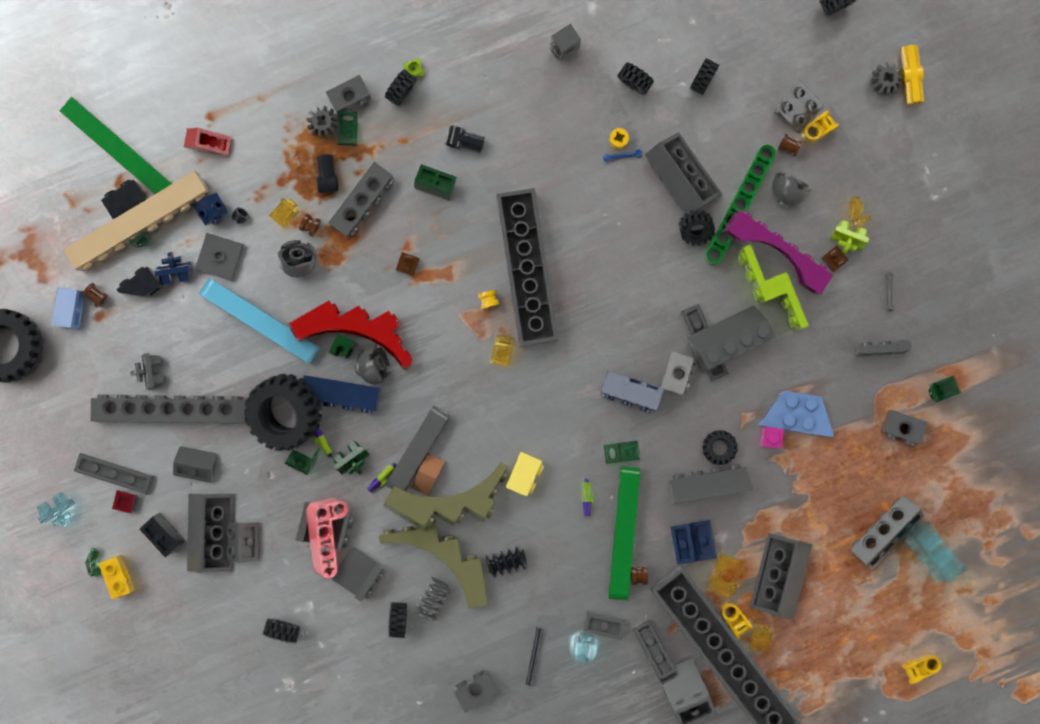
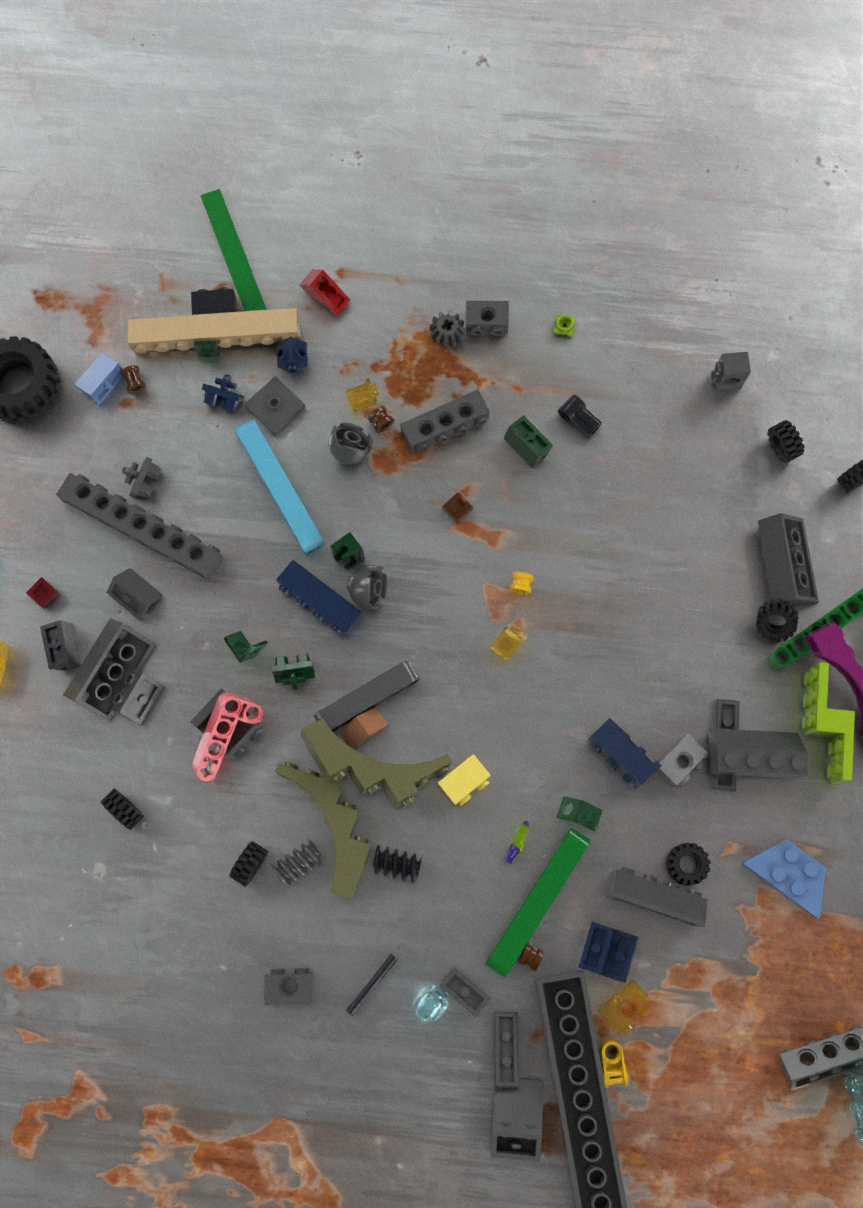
camera: 30 degrees right, 10 degrees down
dark grey tile [74,453,154,495] -> none
black slope [116,267,164,298] -> none
black hinge [232,207,249,224] -> none
black tyre [244,374,323,451] -> none
red arch [288,300,412,370] -> none
lime piece [313,428,332,457] -> none
black piece [317,154,338,194] -> none
dark grey bracket [332,548,384,601] -> none
clear green bracket [337,111,358,146] -> none
piece [367,463,396,493] -> none
black tyre [384,69,417,106] -> none
dark grey brick [497,188,558,347] -> none
blue hinge [603,149,642,162] -> none
yellow wheel [609,128,629,149] -> none
clear yellow bracket [749,624,774,653] -> none
dark grey slope [750,533,812,620] -> none
dark pink brick [760,427,784,448] -> none

